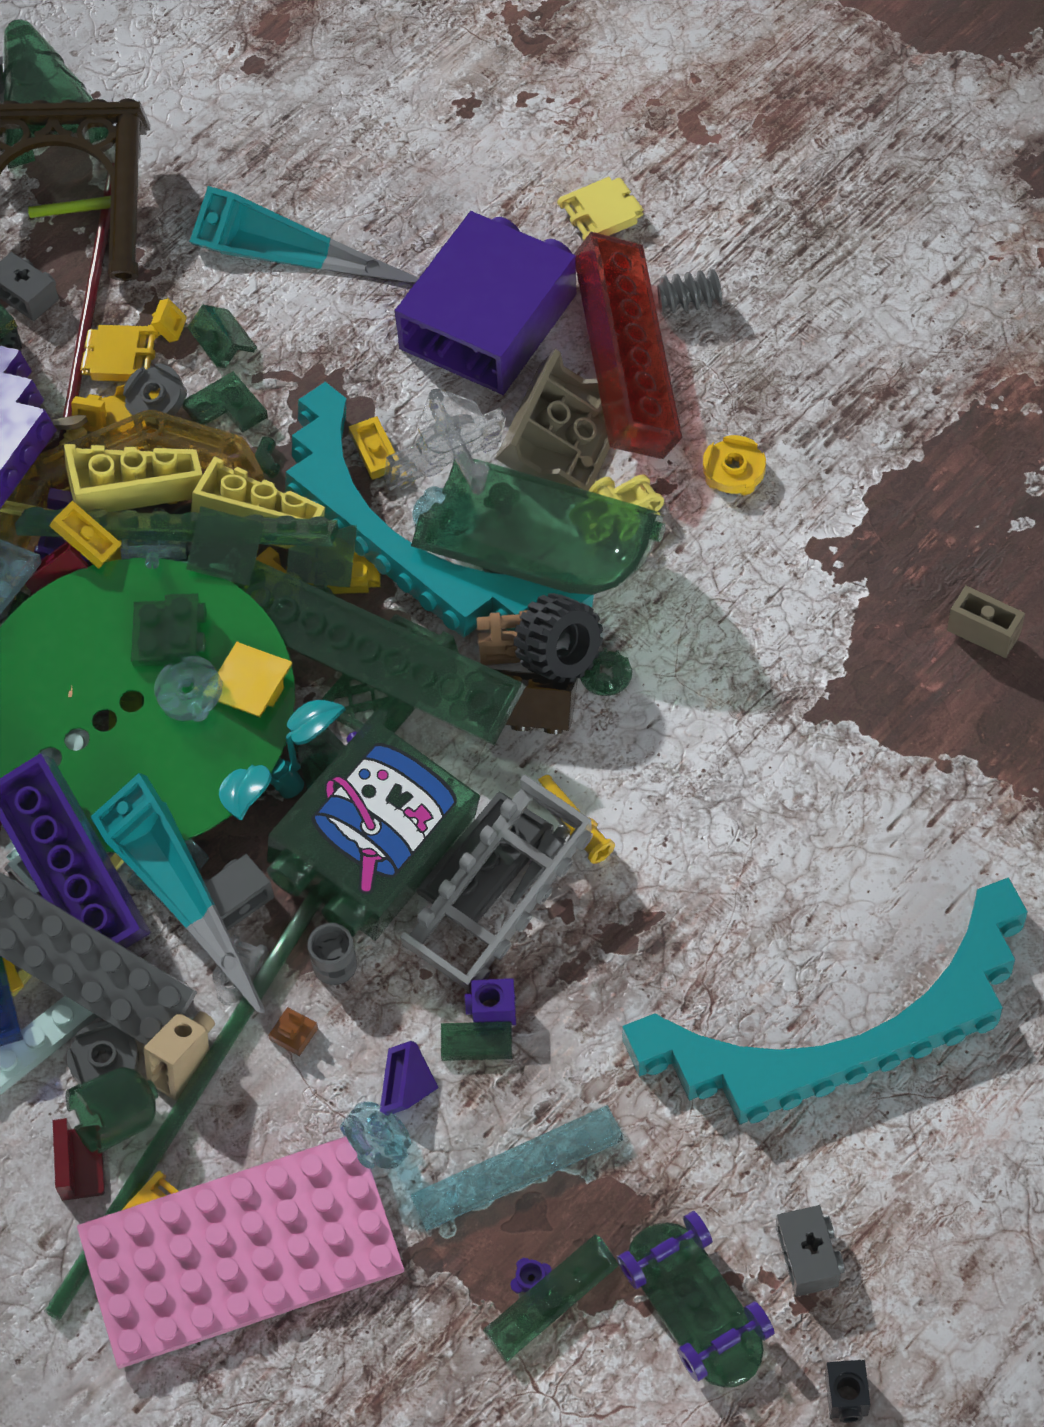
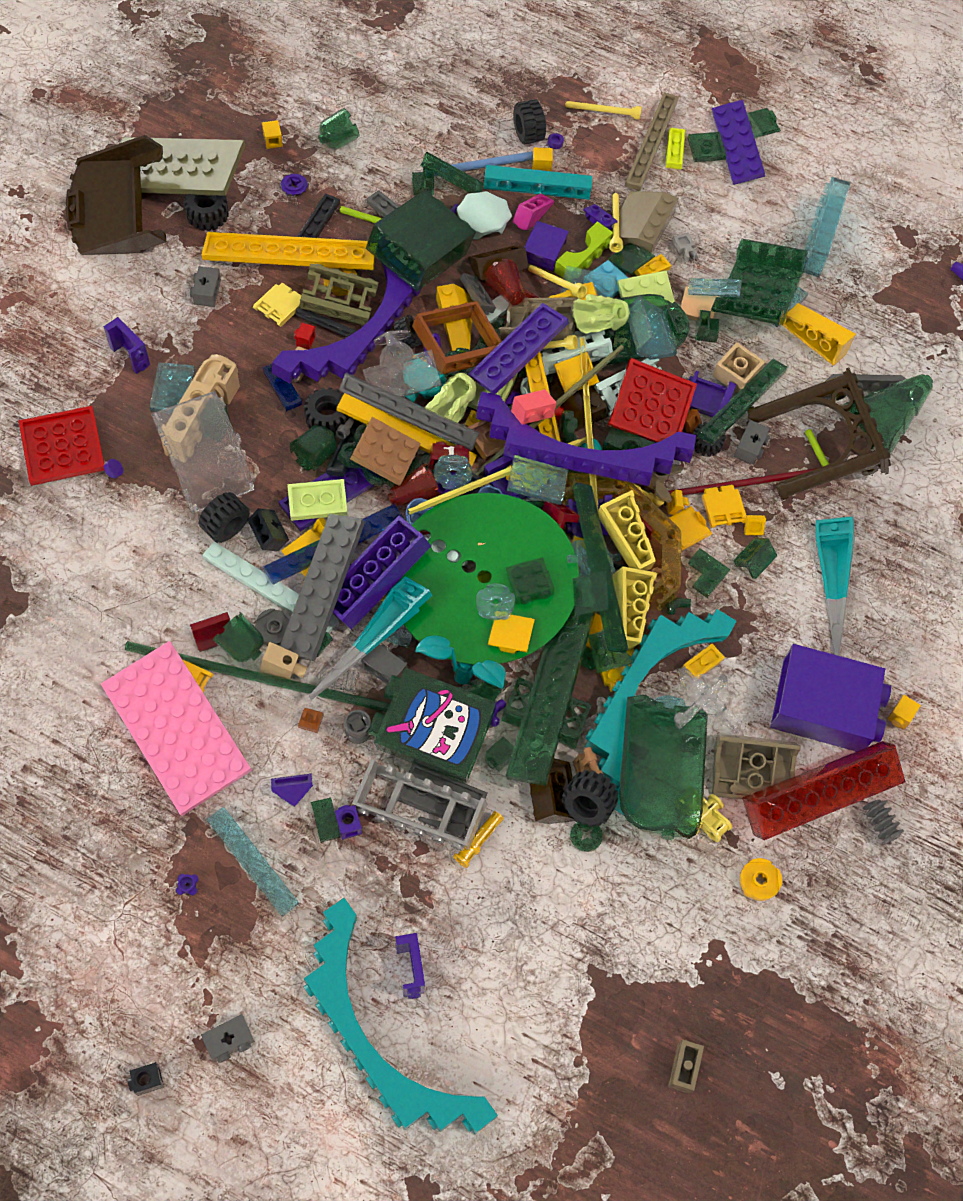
camera: 65 degrees right, 5 degrees up
yellow plate [49,501,122,569] -> none
dark grey plate [123,363,187,426] -> none
clear light blue plate [340,1102,411,1169] -> none
clear green tile [483,1234,619,1362] -> none
light yellow plate [557,177,644,244] -> none
clear green piece [617,1211,775,1388] -> none
none -> dark purple panel [395,933,425,999]
none -> clear green brick [485,736,517,772]
none -> yellow brick [887,695,921,730]

